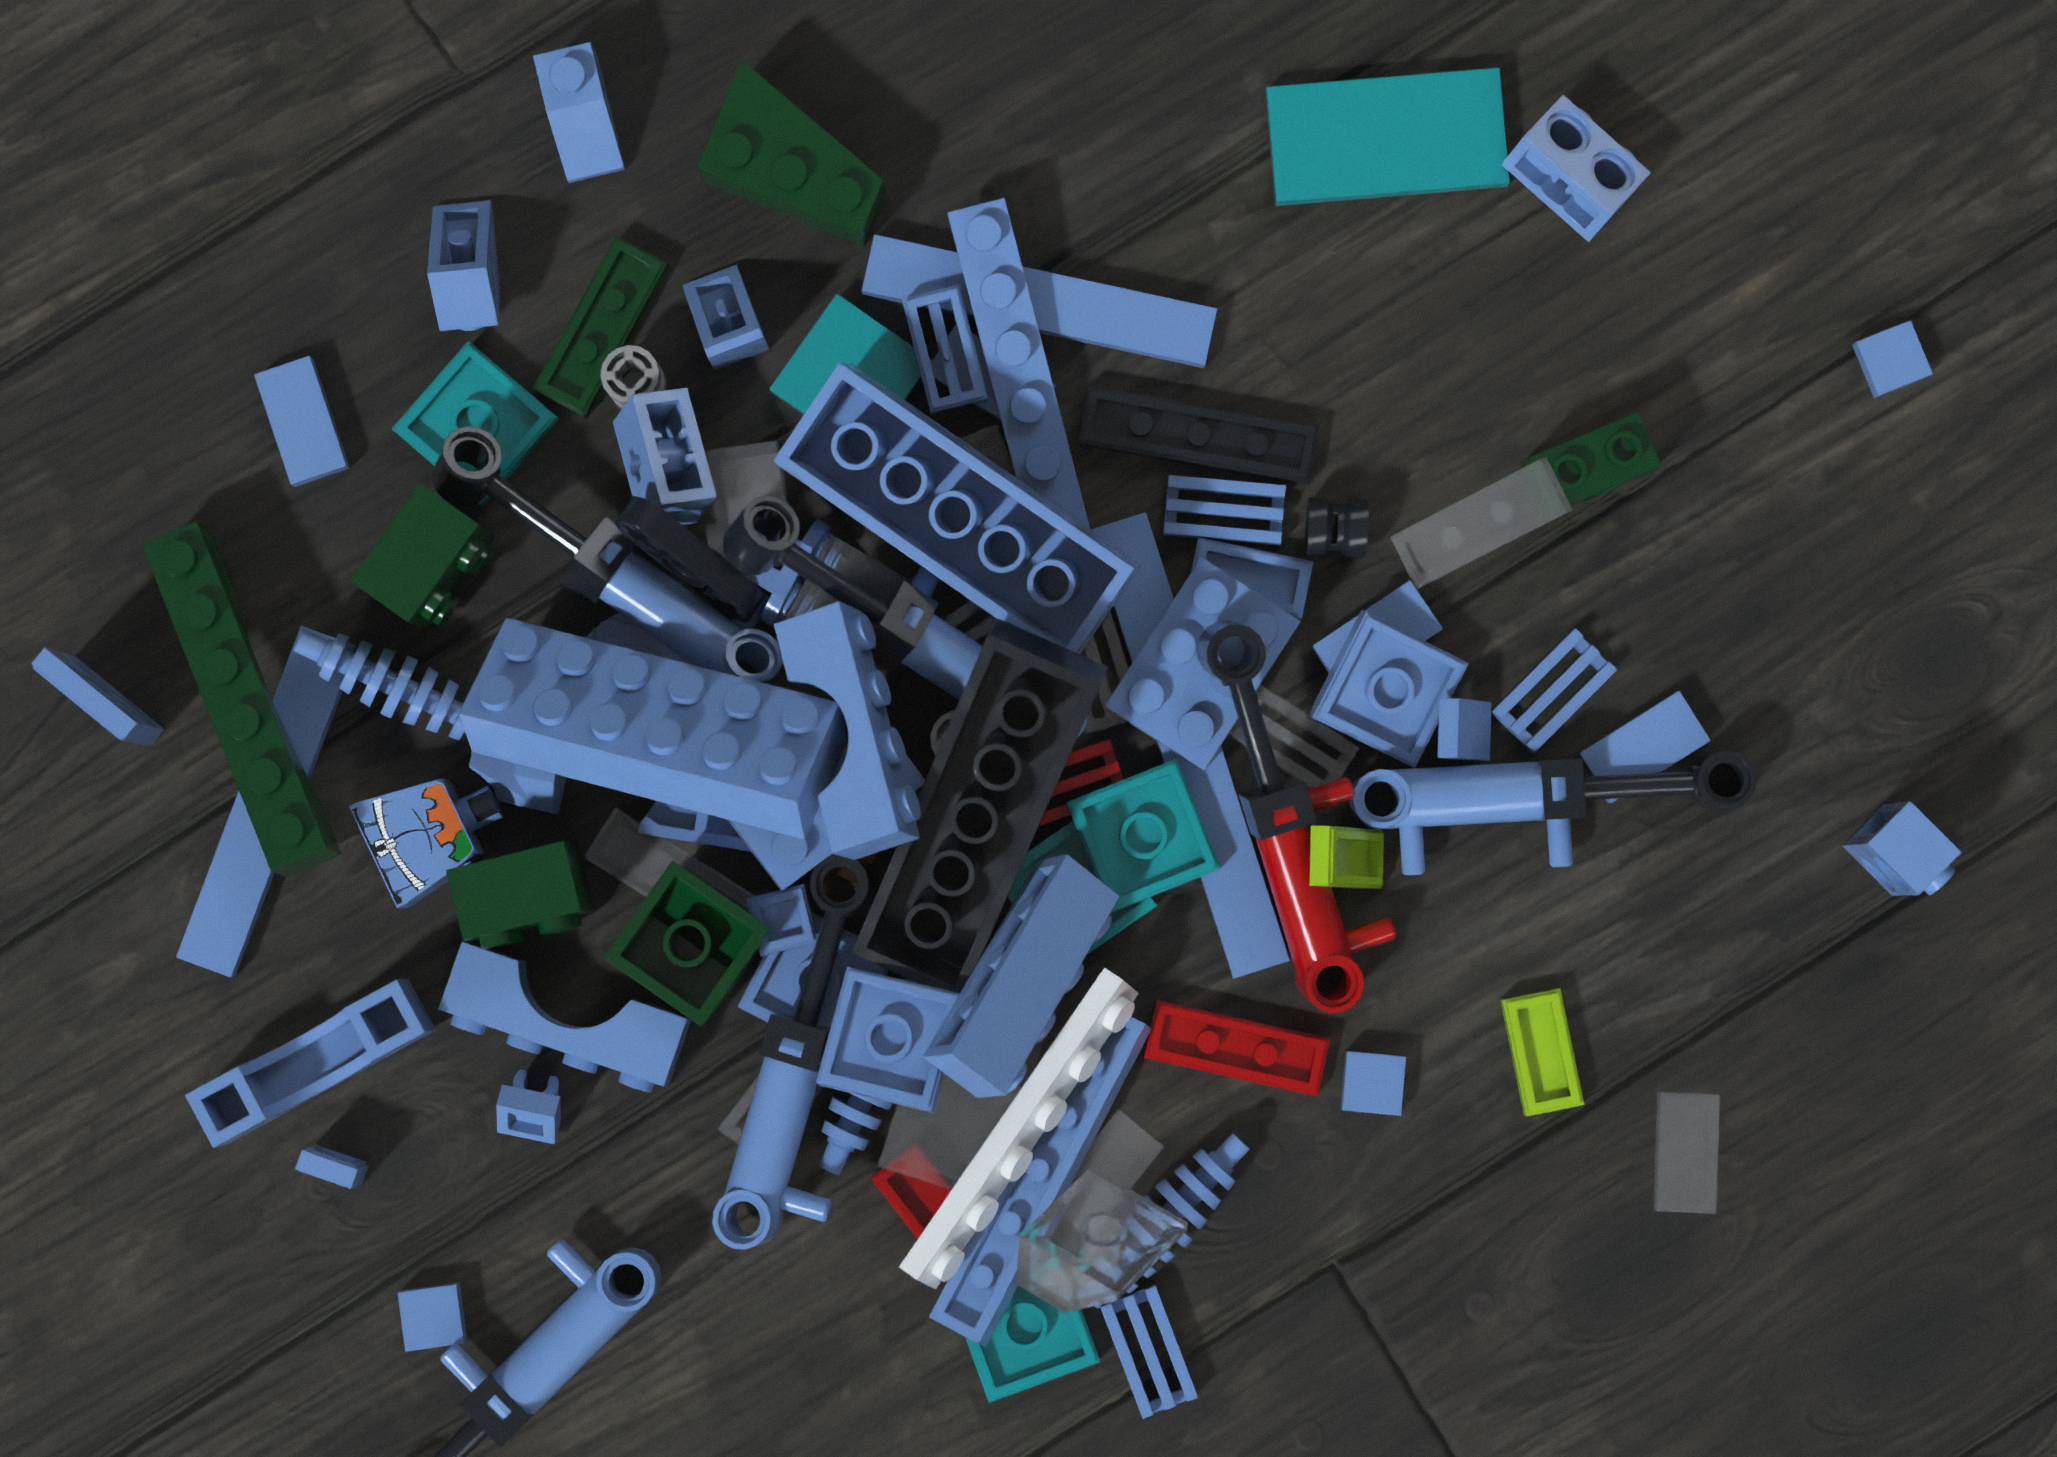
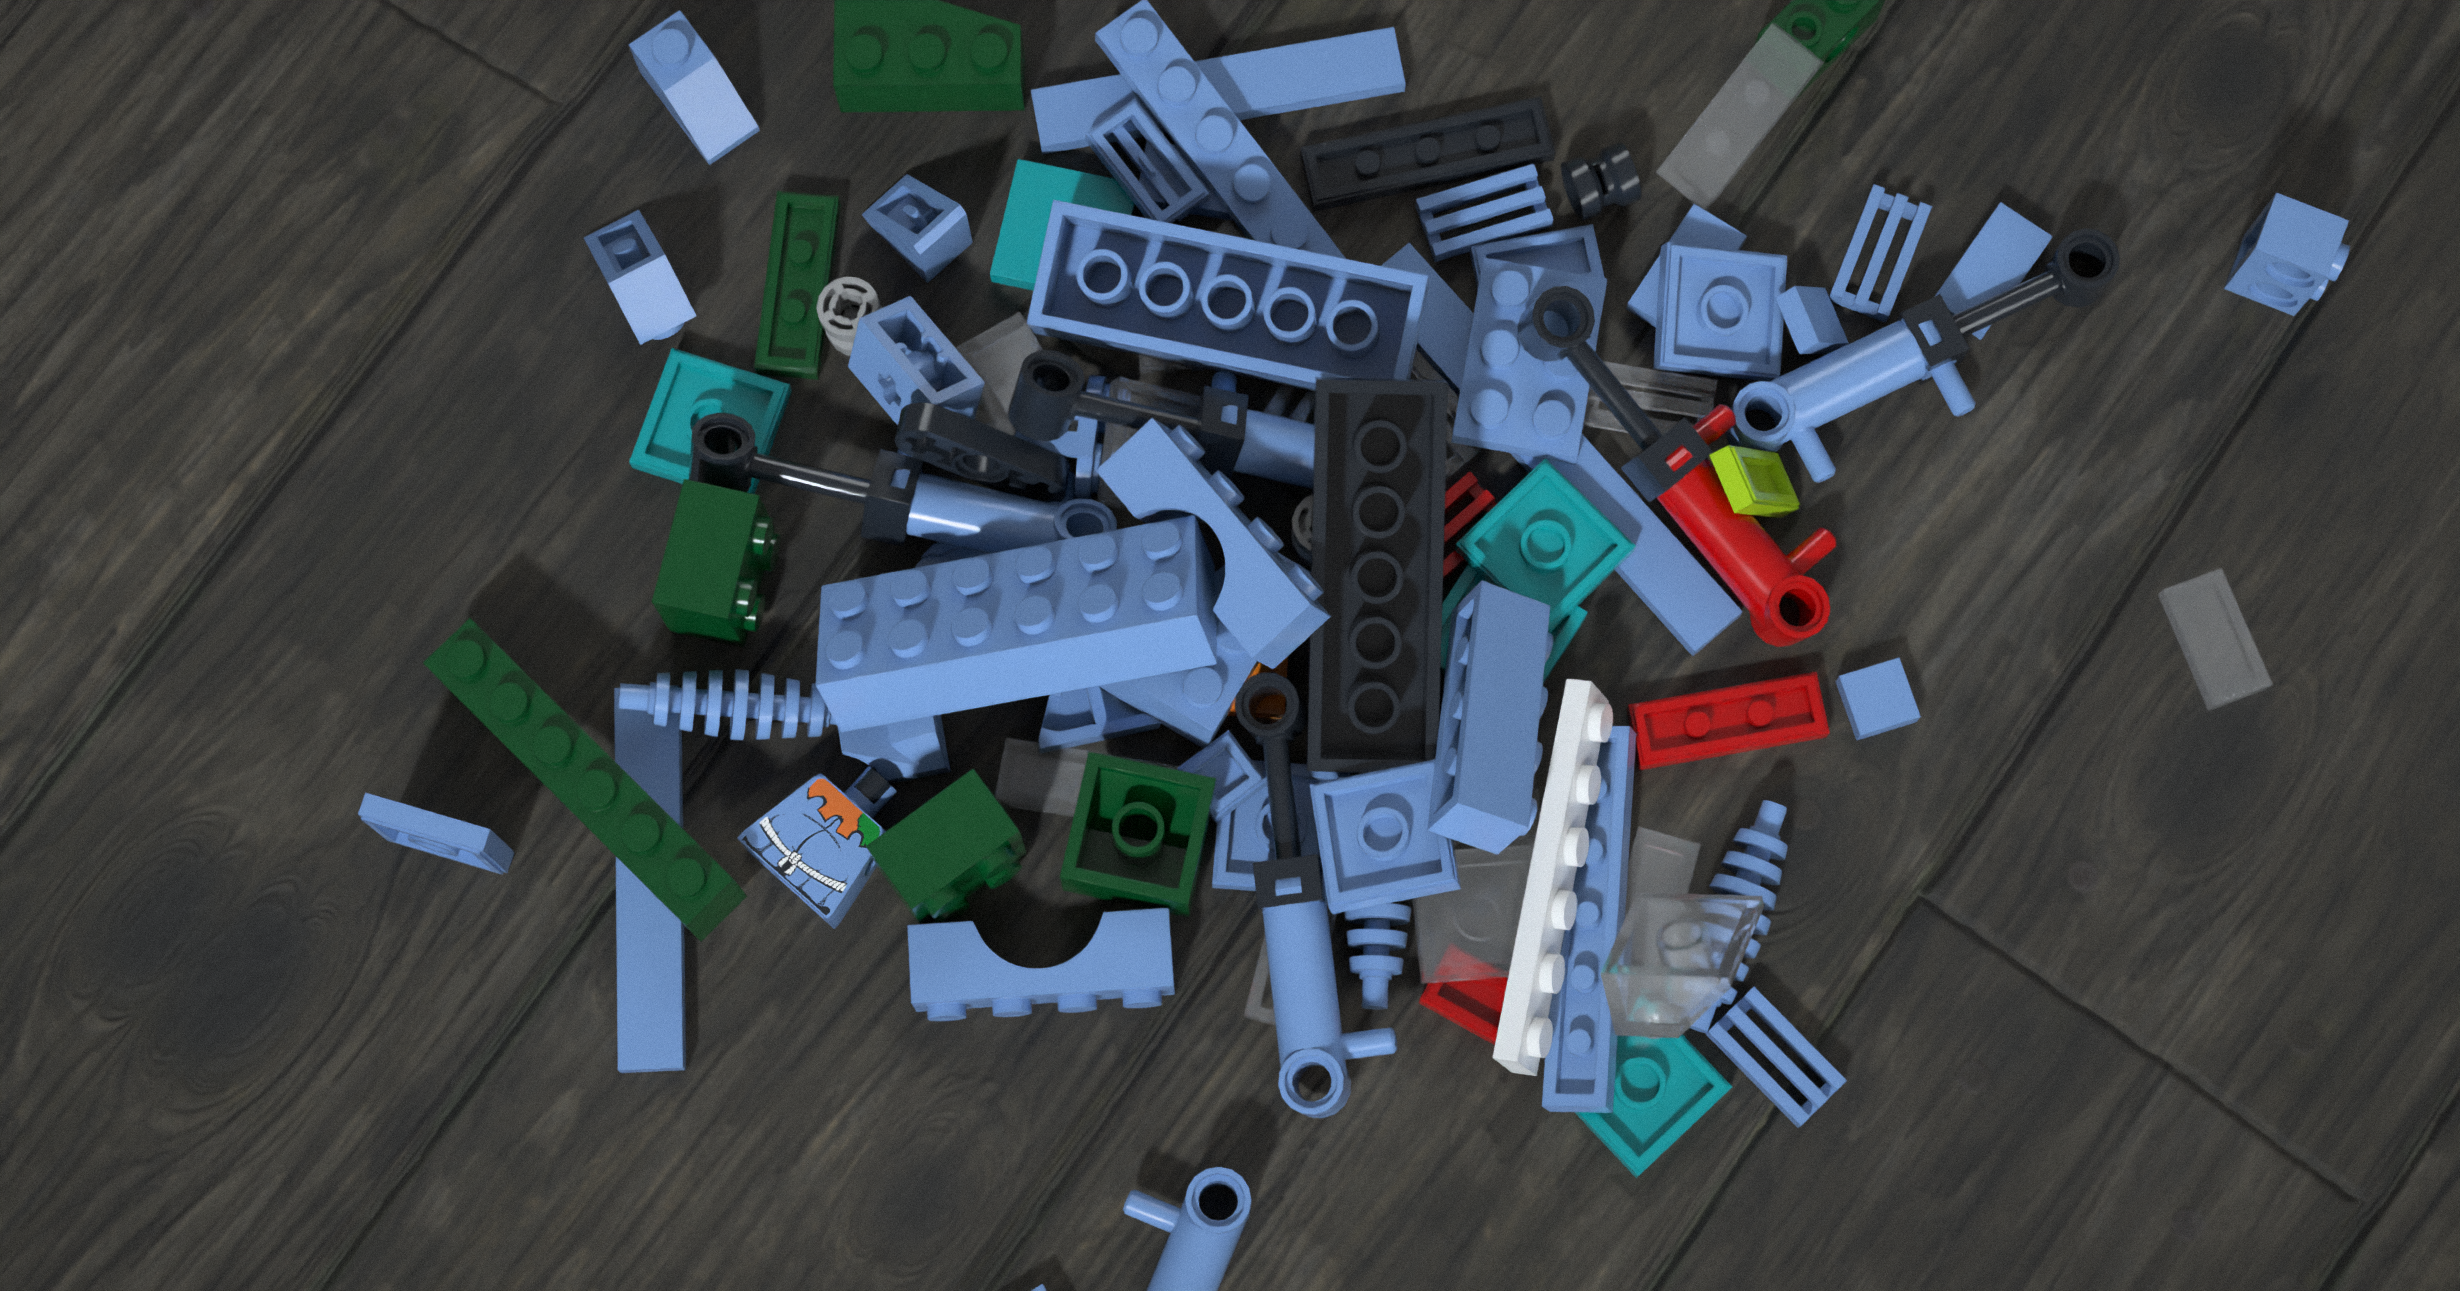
camera: 25 degrees left, 10 degrees down
medium blue arch [185,979,436,1148] -> none
medium blue tile [254,356,350,487] -> none
medium blue tile [295,1145,369,1189] -> none
medium blue tile [496,1069,561,1144] -> none
lime tile [1500,988,1584,1117] -> none

